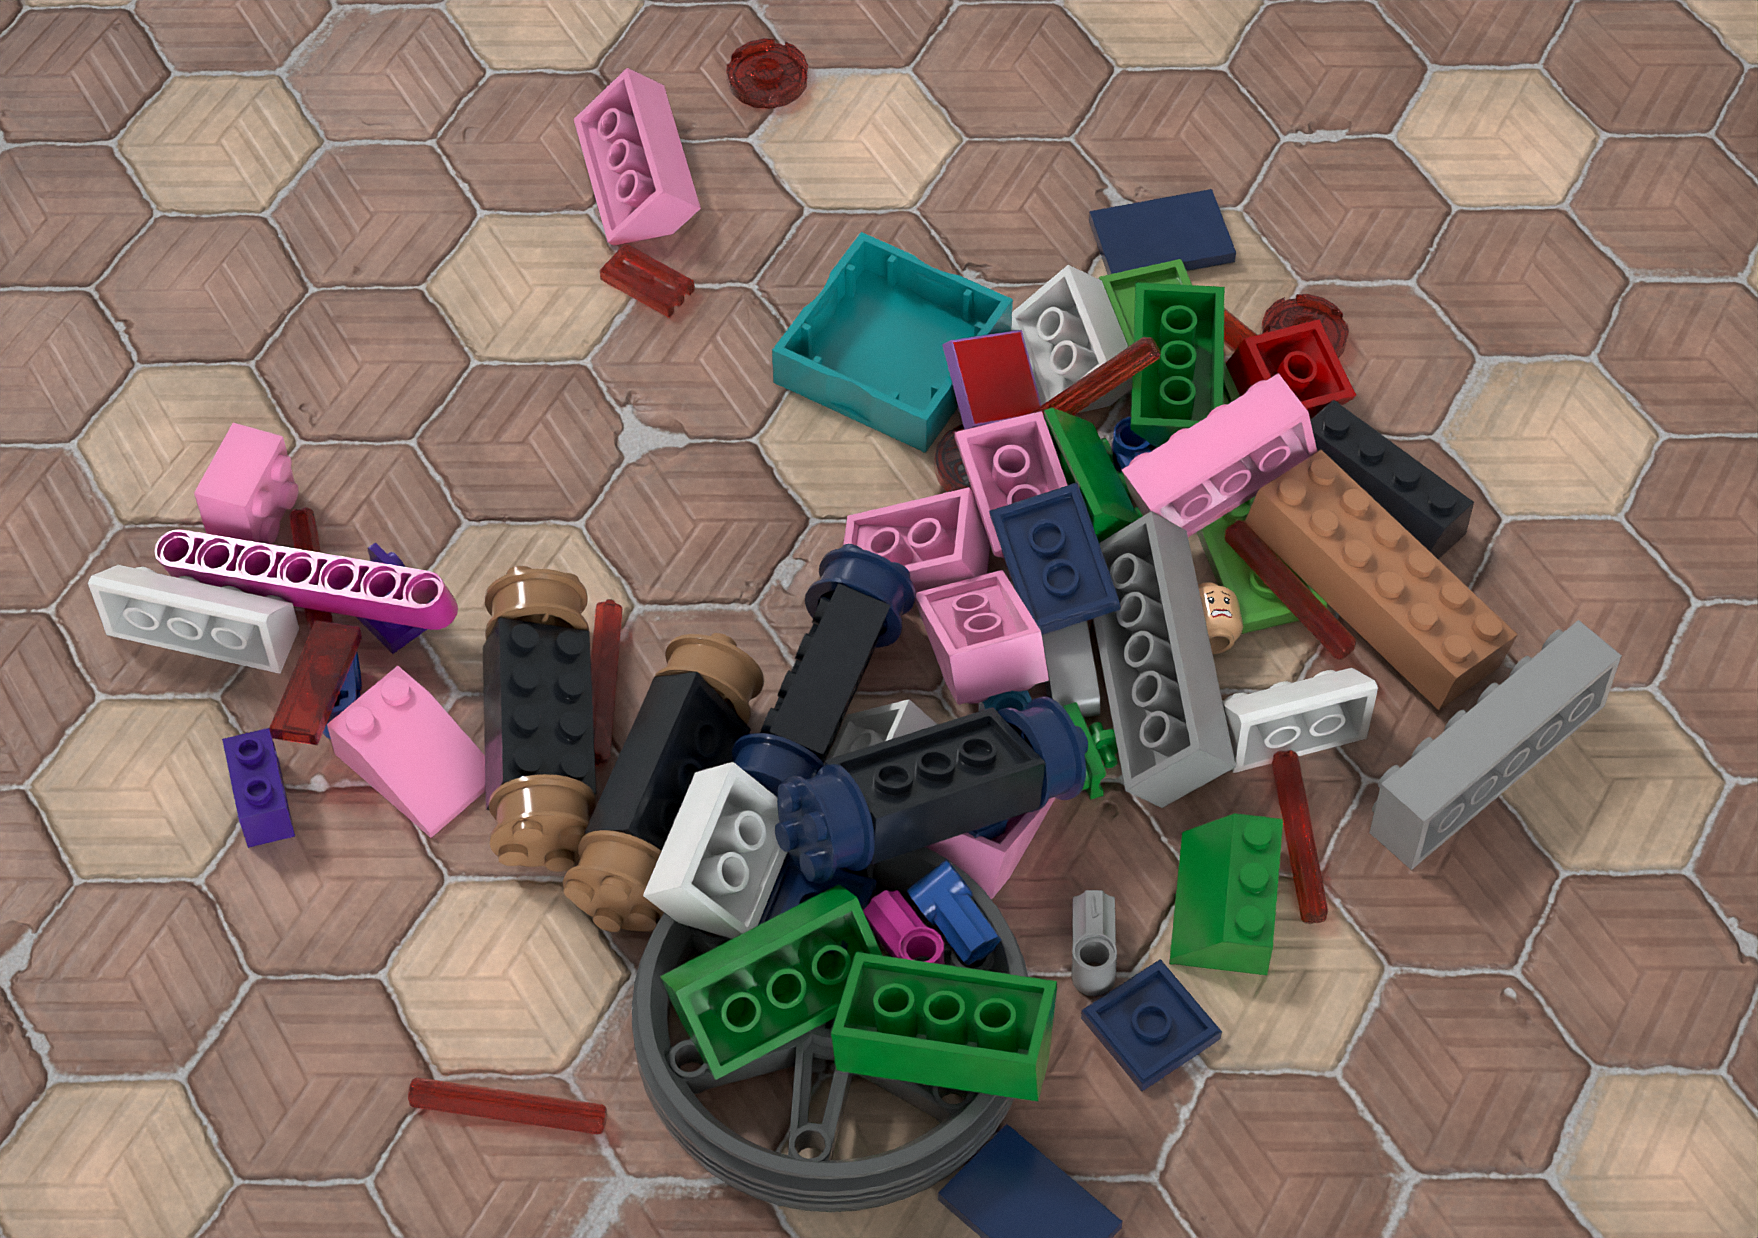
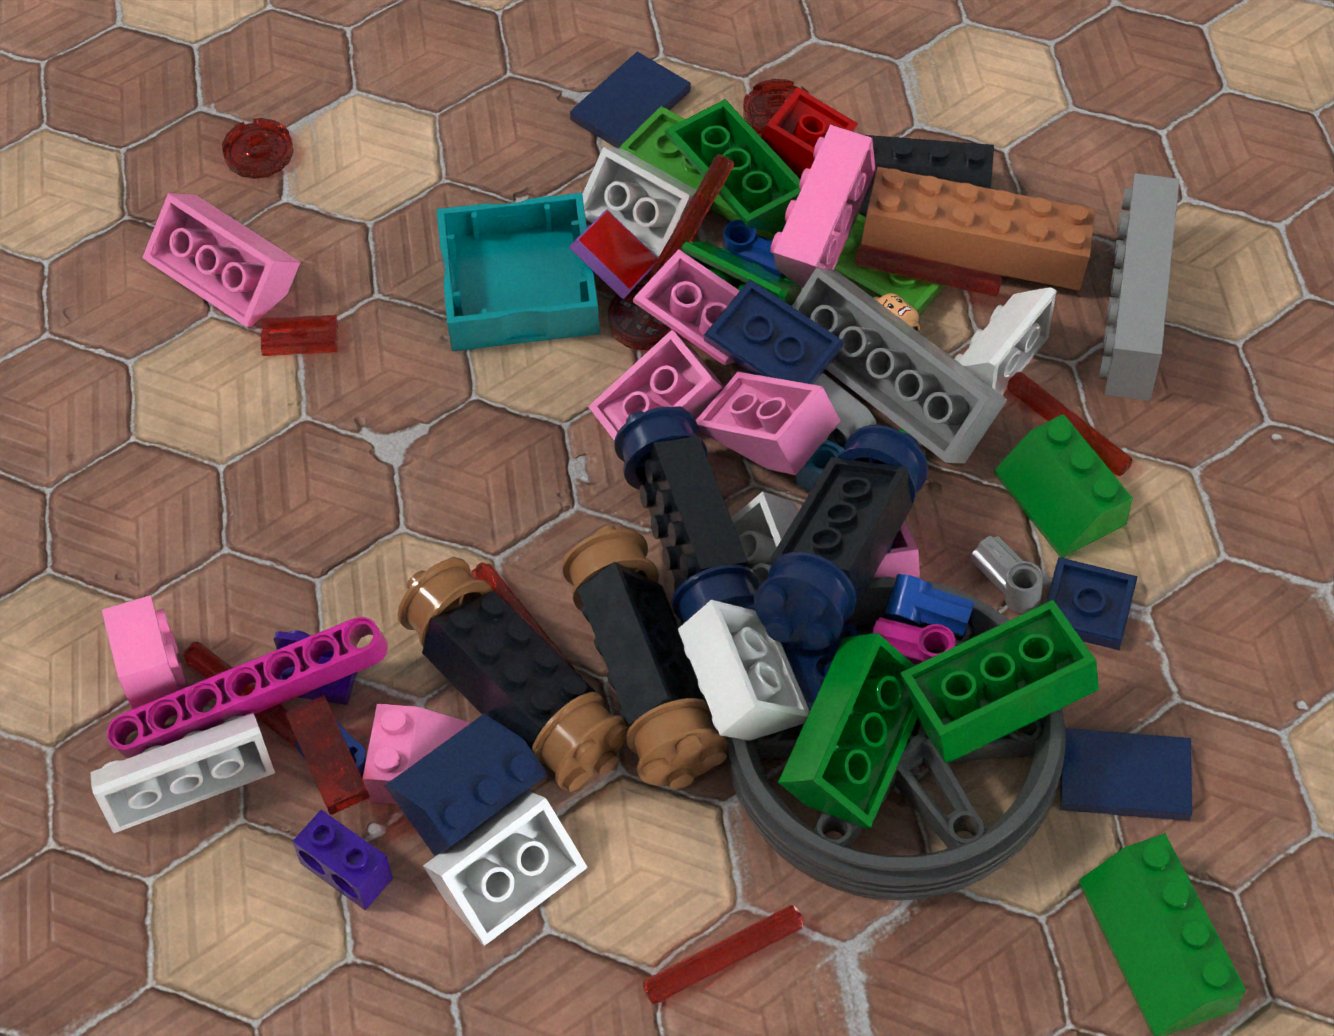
camera: 35 degrees left, 0 degrees up
none -> dark blue slope [384,714,548,856]
none -> white slope [423,790,588,946]

